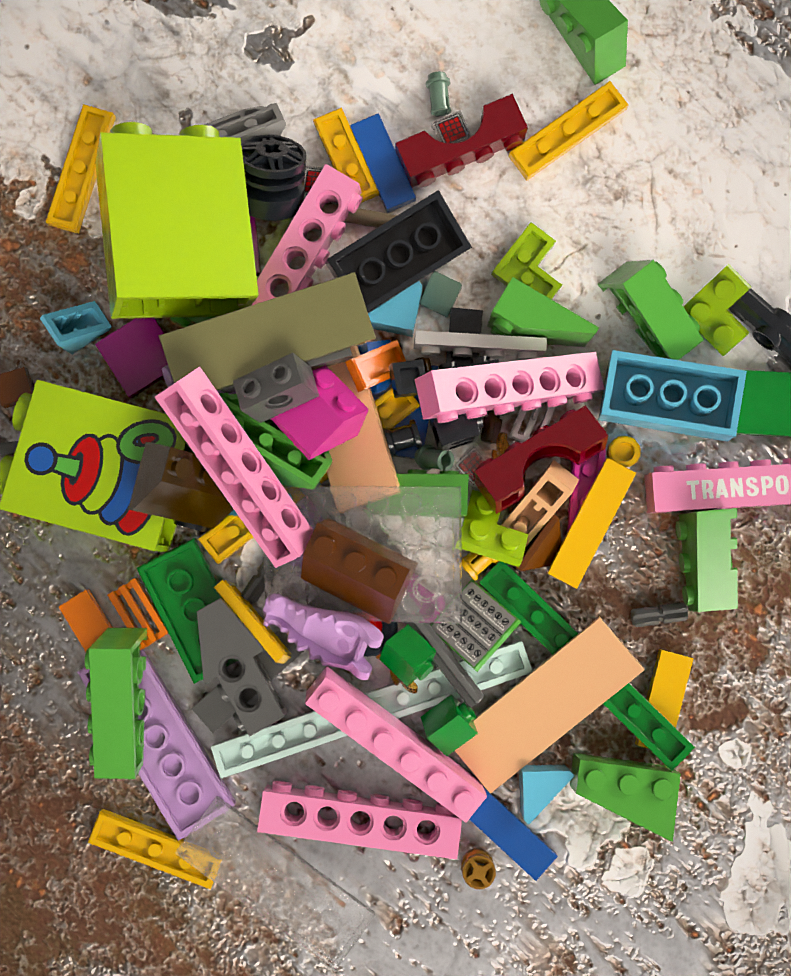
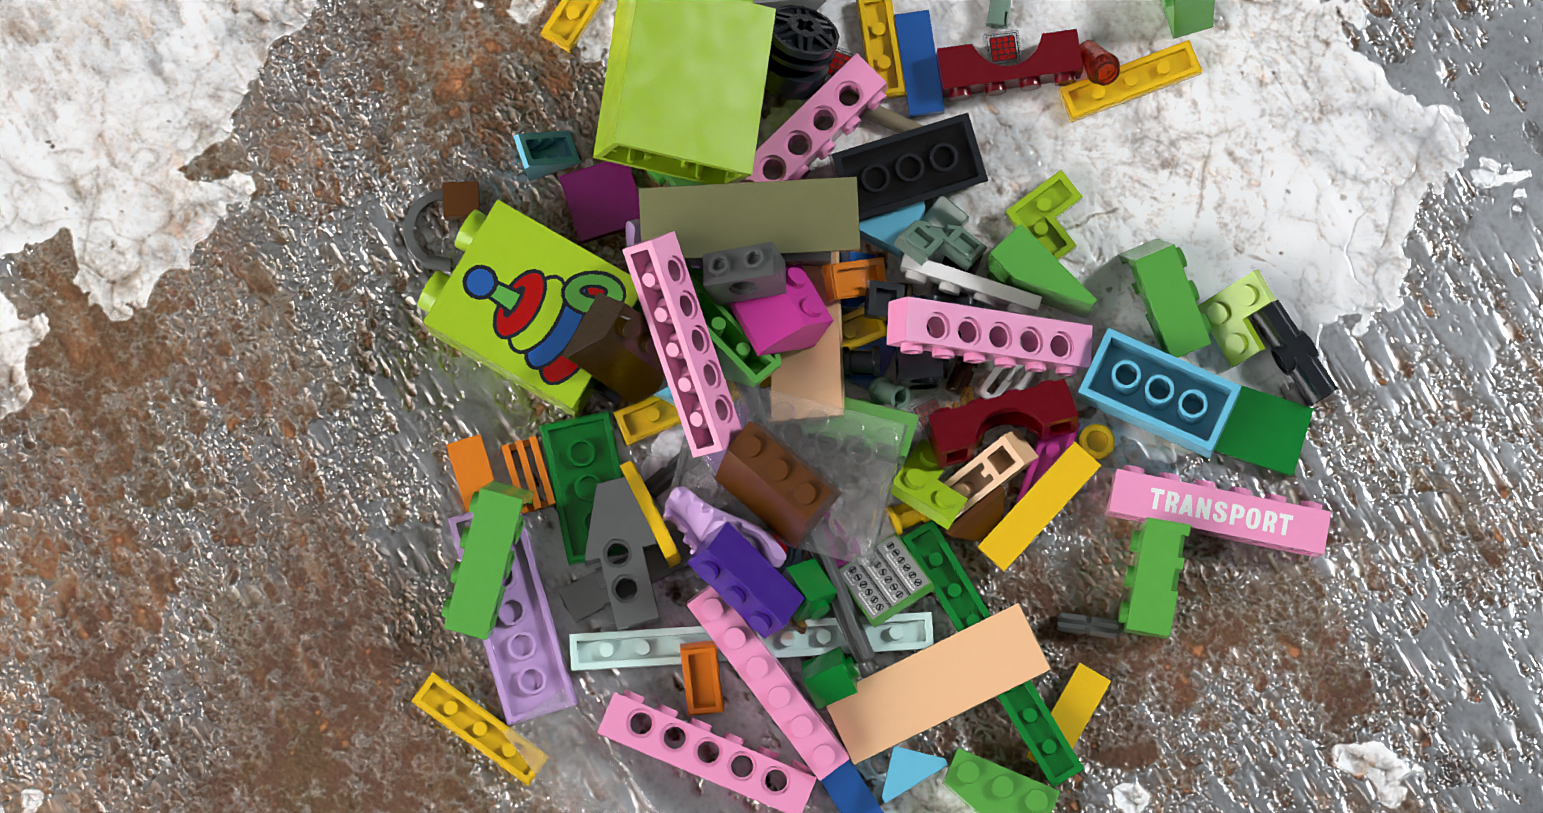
camera: 15 degrees right, 5 degrees down
none -> orange tile [680,640,724,716]
none -> dark purple brick [687,521,804,639]
none -> sand green tile [893,220,988,272]
none -> clear red cone [1080,40,1120,86]

